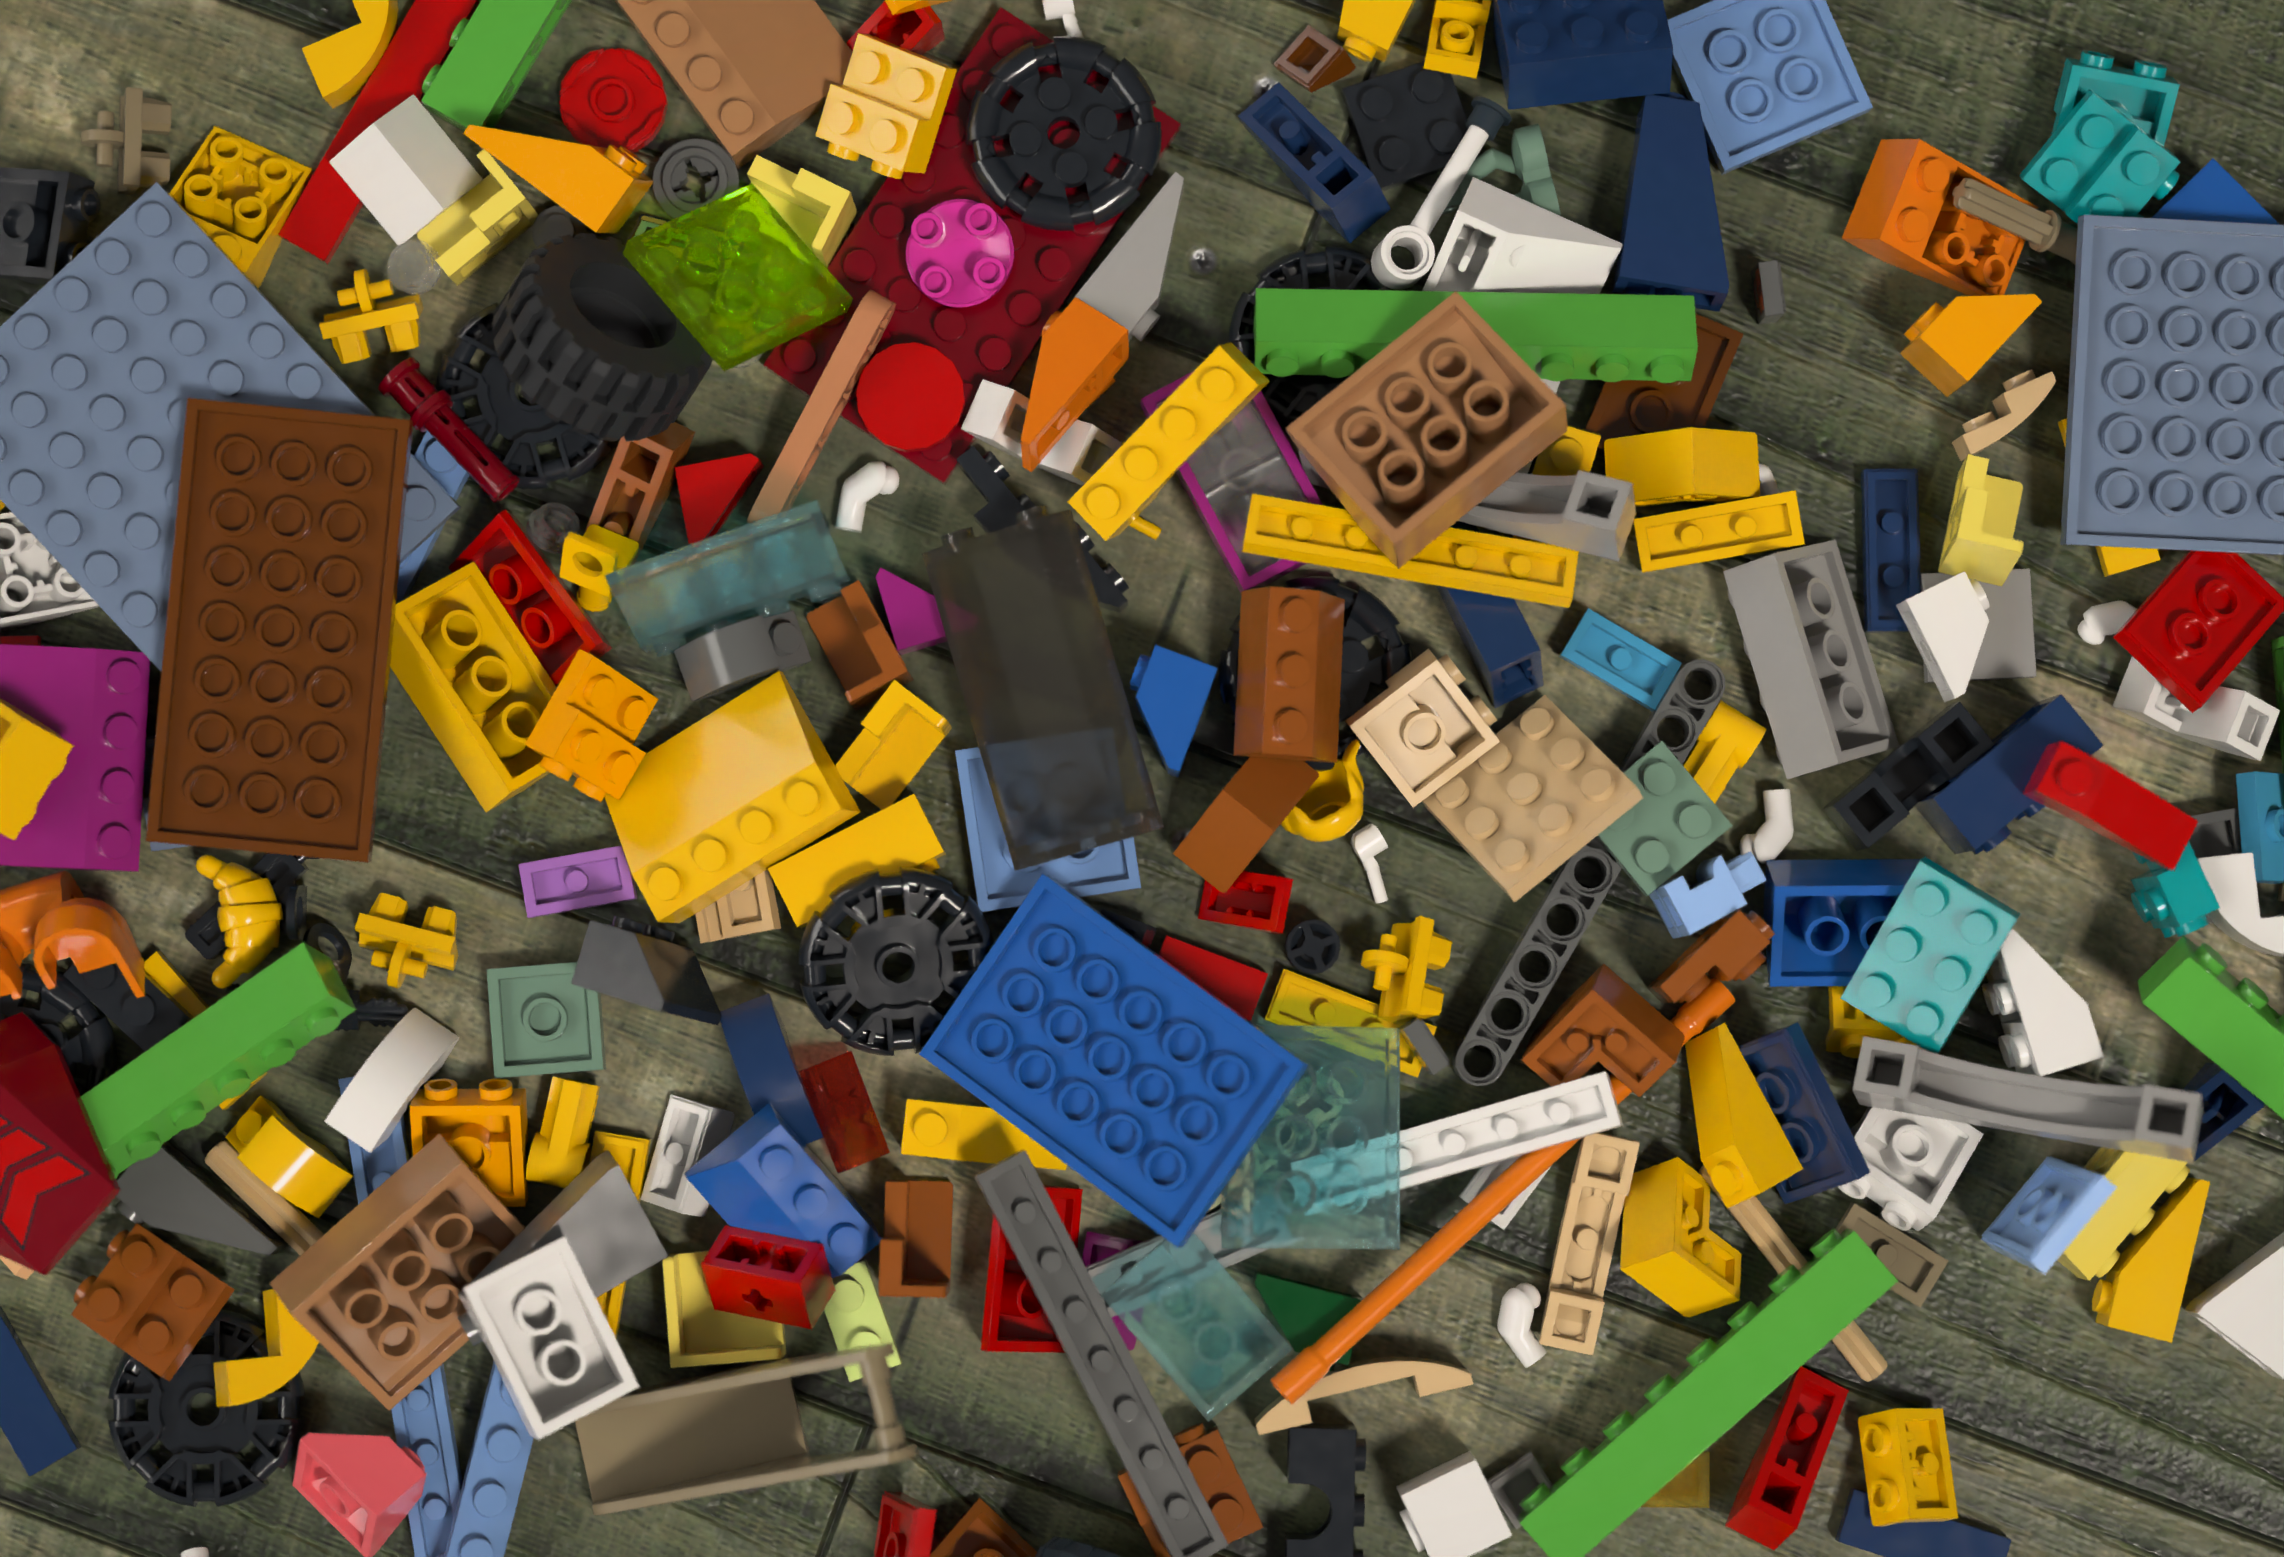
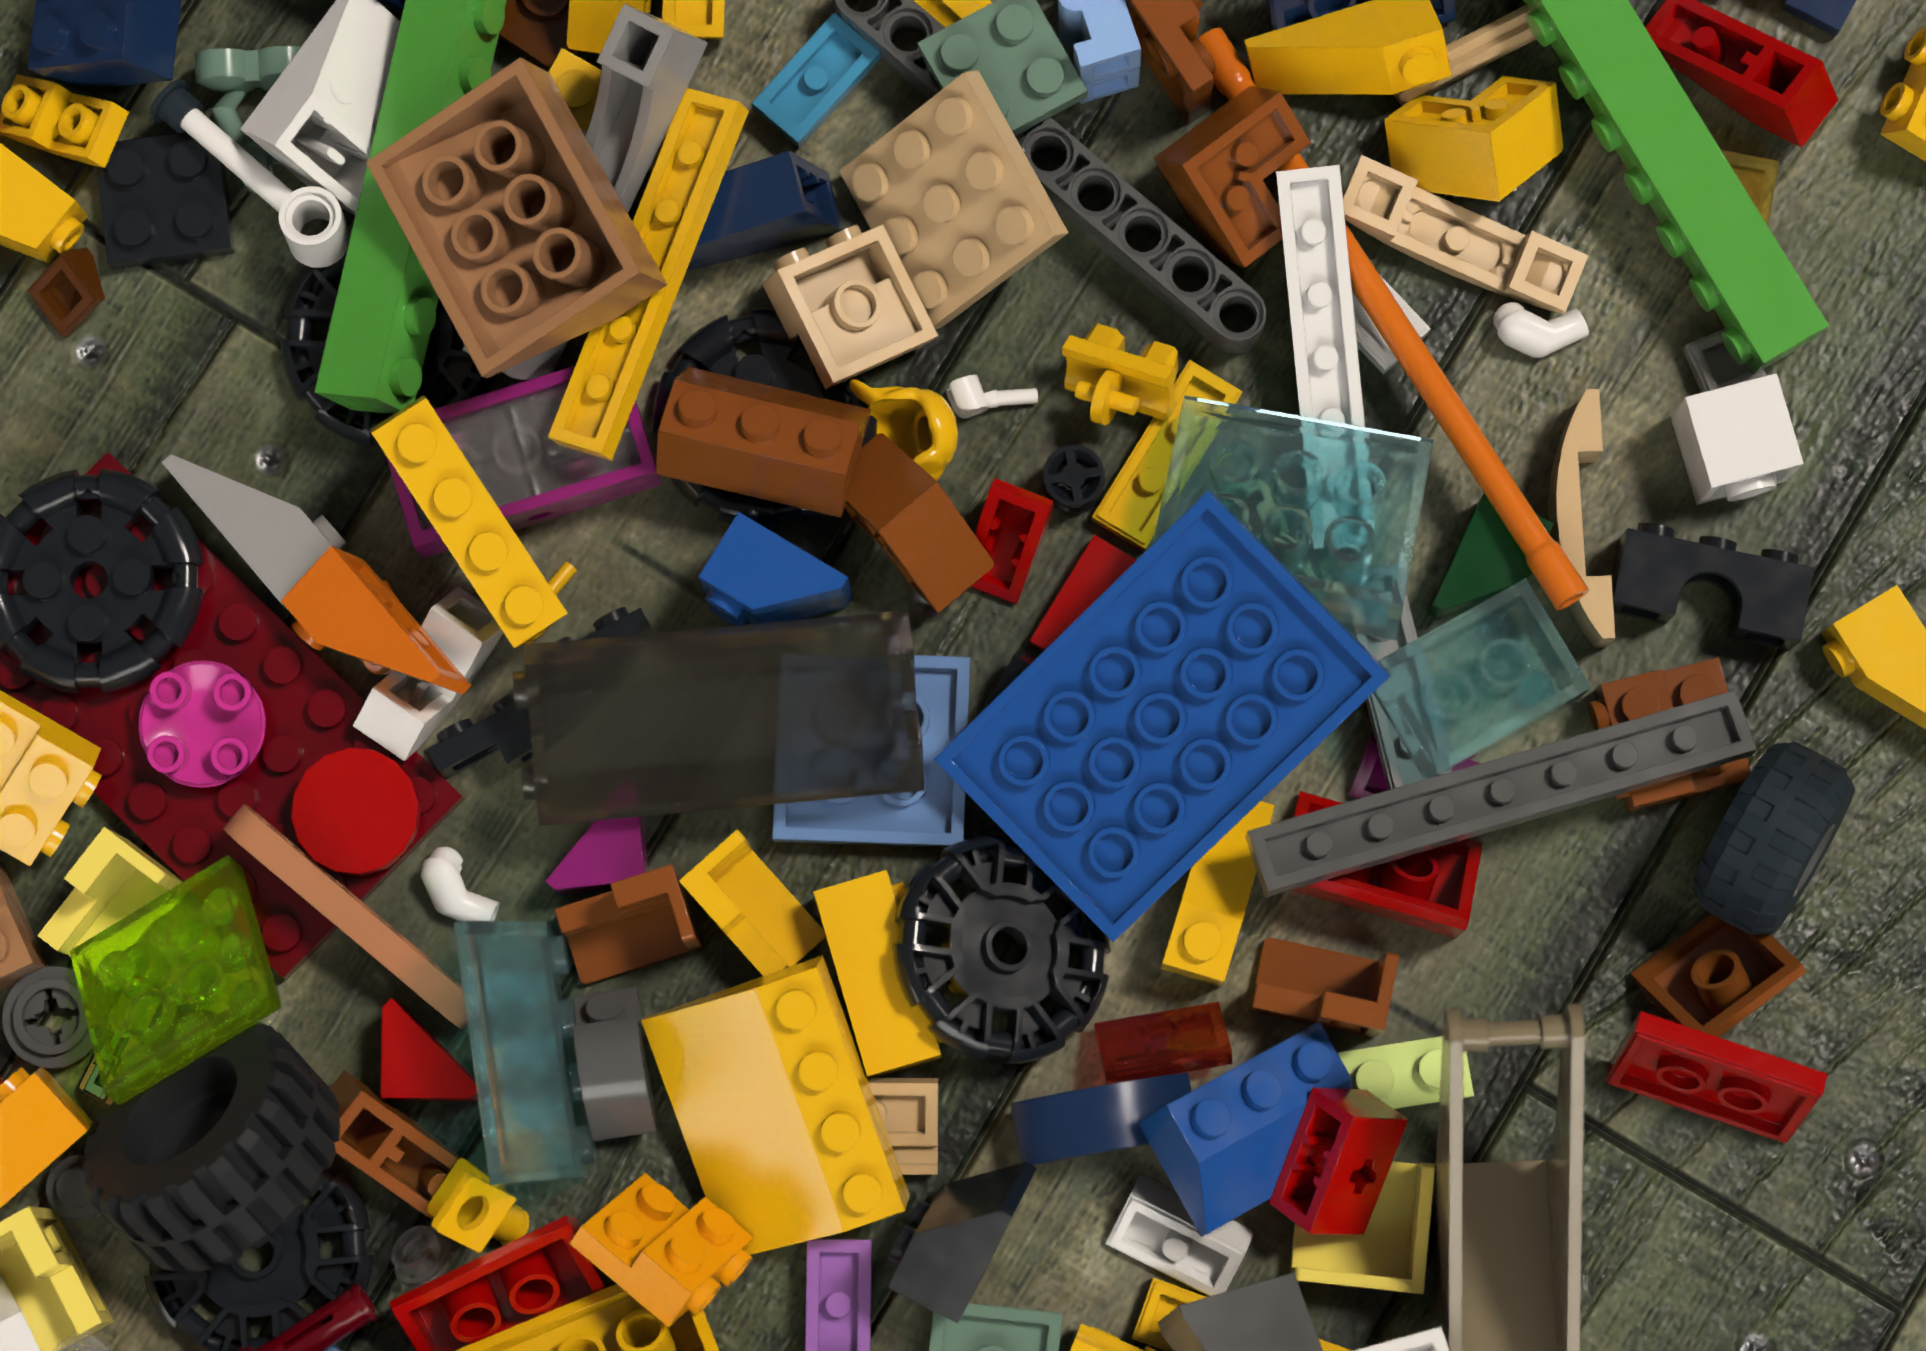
camera: 75 degrees left, 5 degrees down
dark blue slope [1238,82,1391,244] -> none
dark grey tile [1397,1018,1450,1075] -> none

